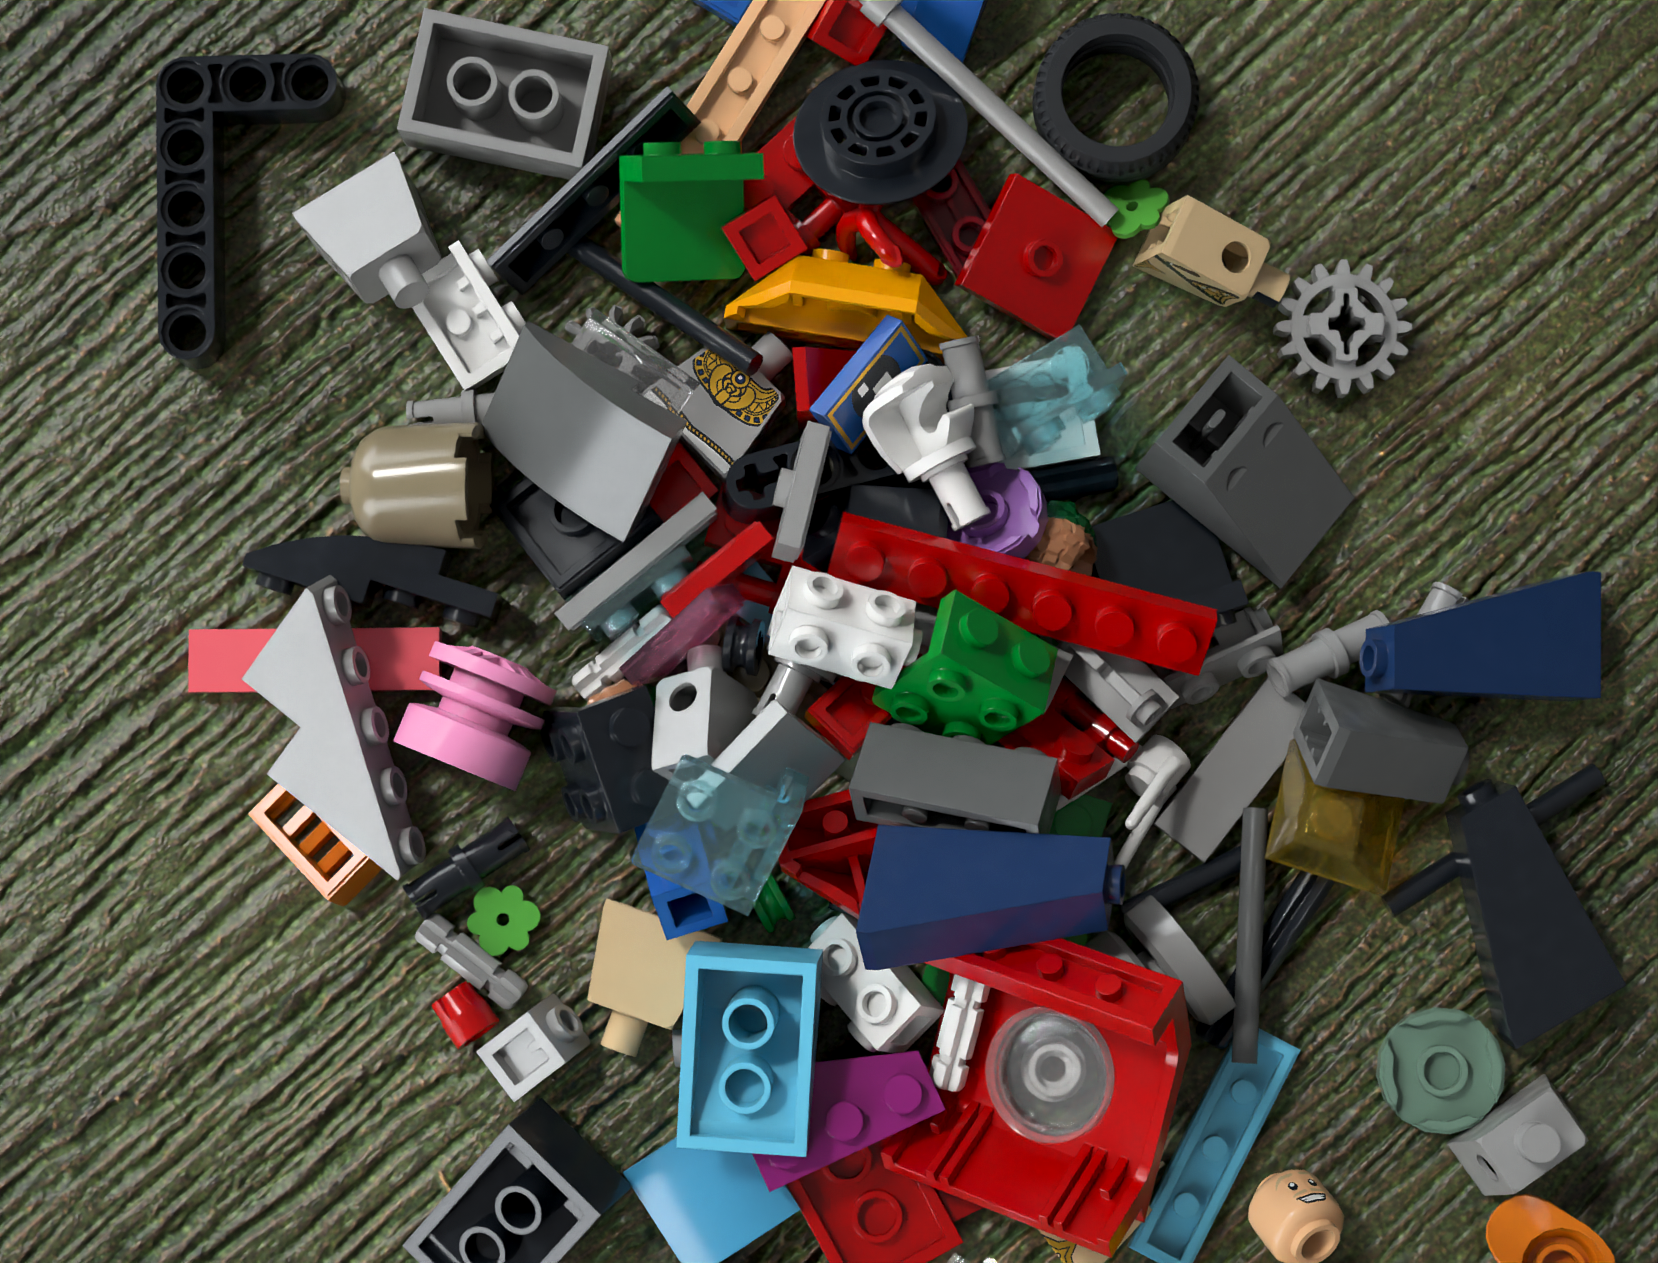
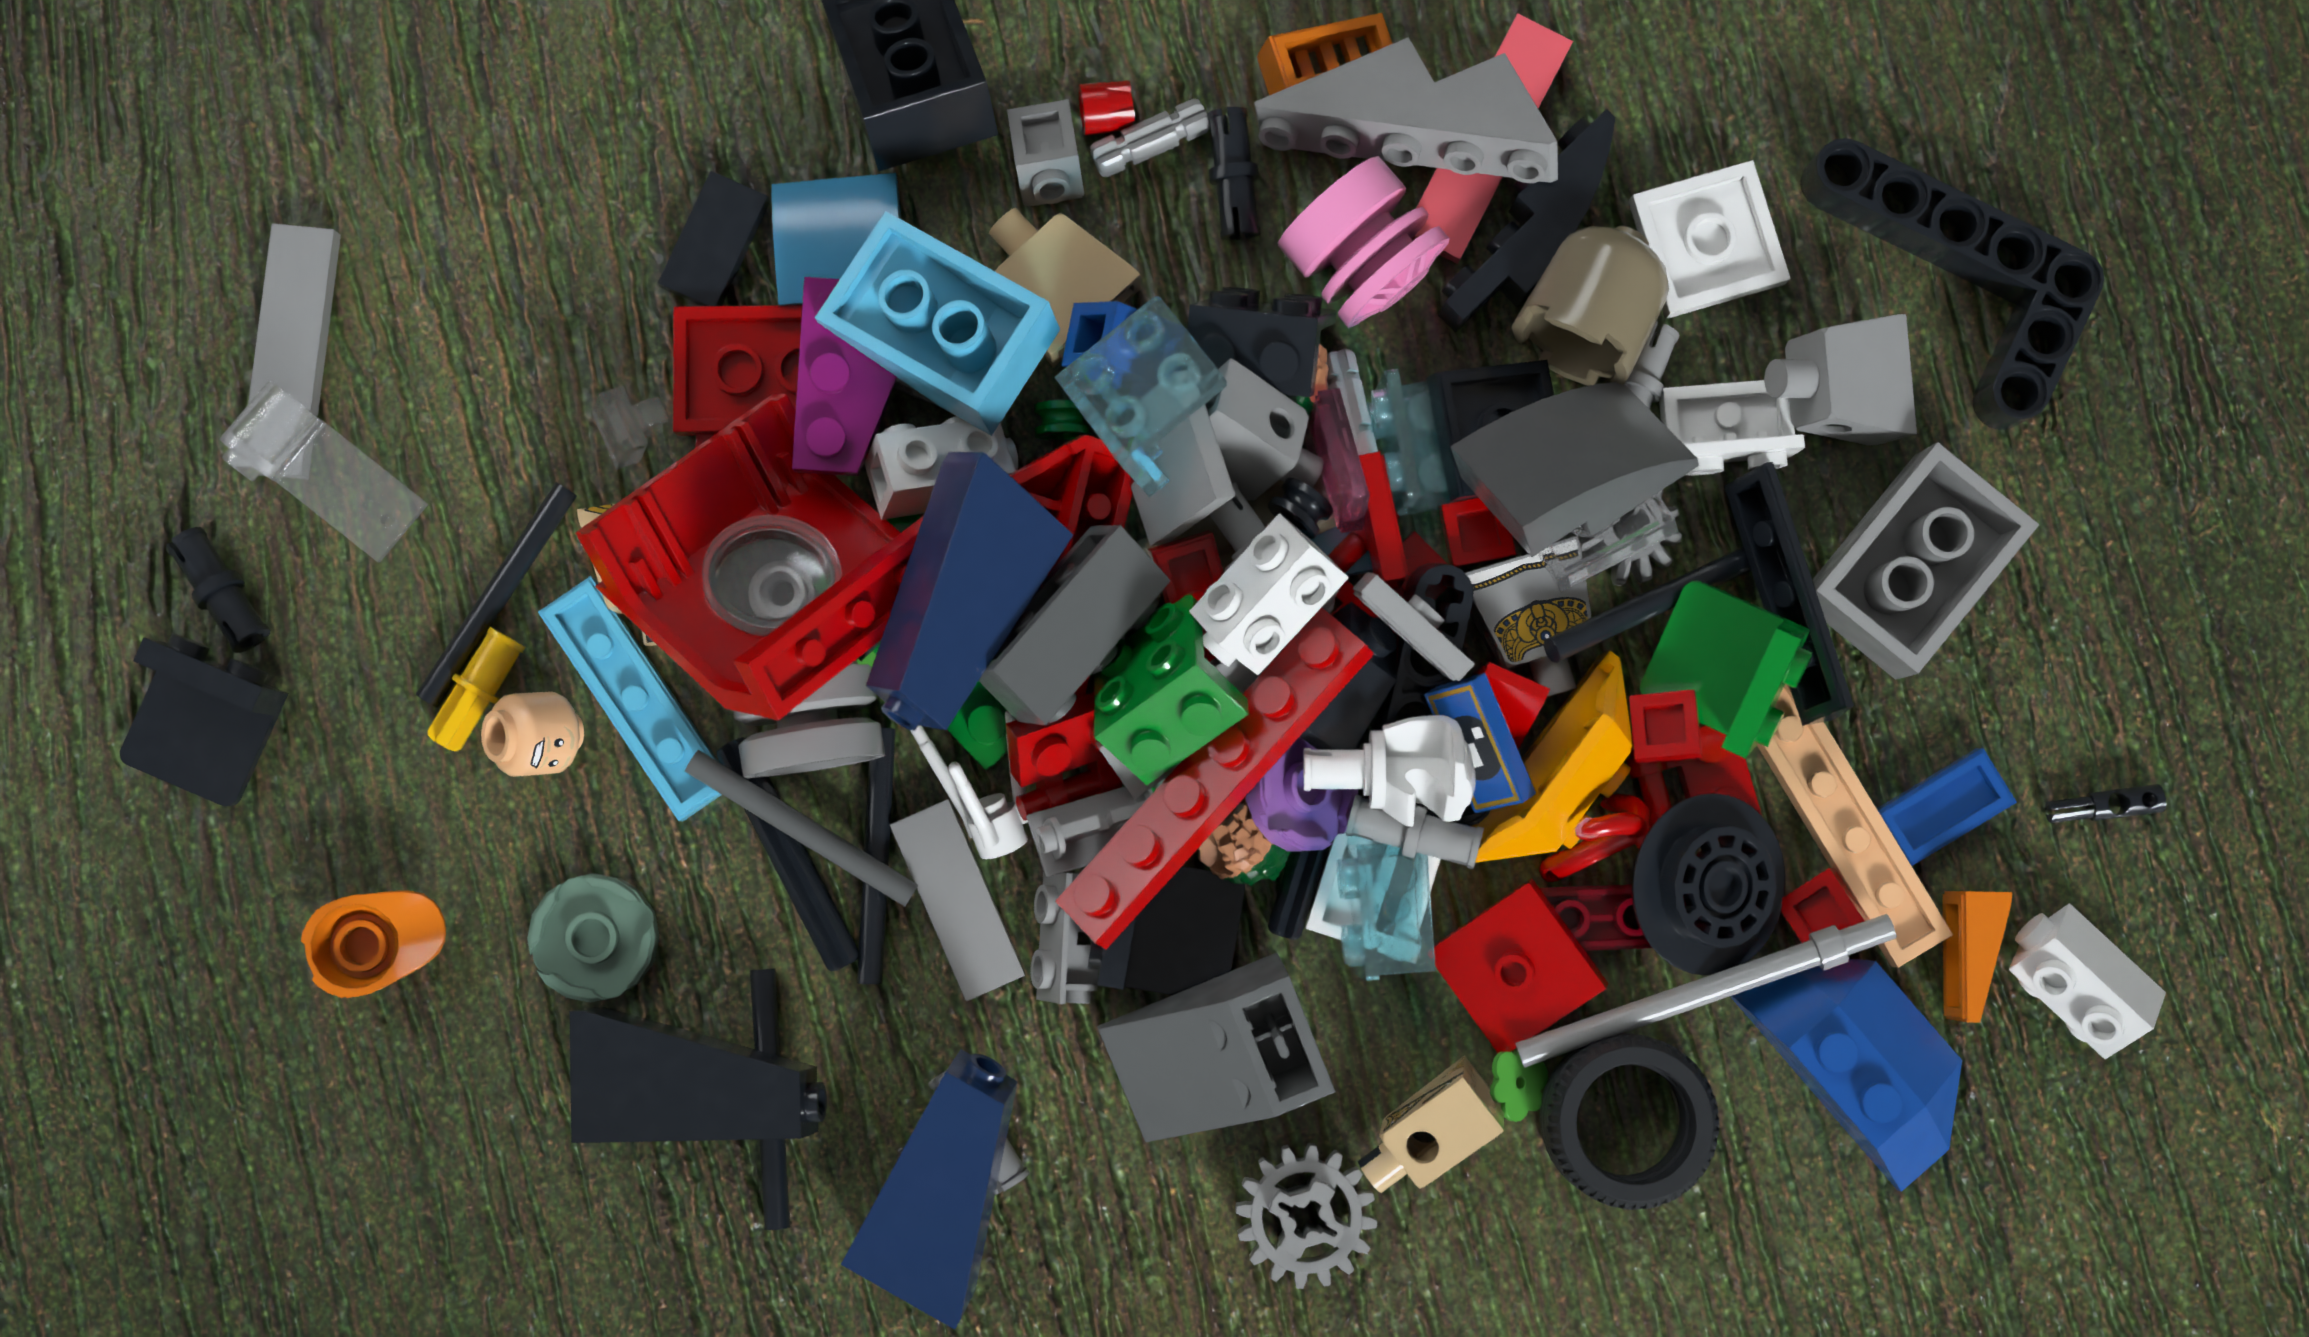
camera: 115 degrees right, 0 degrees up
bright green plant [467,885,541,956] -> none
light grey tile [554,492,718,634] -> none
white axle [929,974,990,1091] -> none
clear yellow slope [1265,738,1405,896] -> none
light grey pin [1266,610,1389,697] -> none
dark grey slope [1293,678,1469,804] -> none
light grey torso [1447,1074,1589,1196] -> none
none -> white plate [1628,160,1791,319]

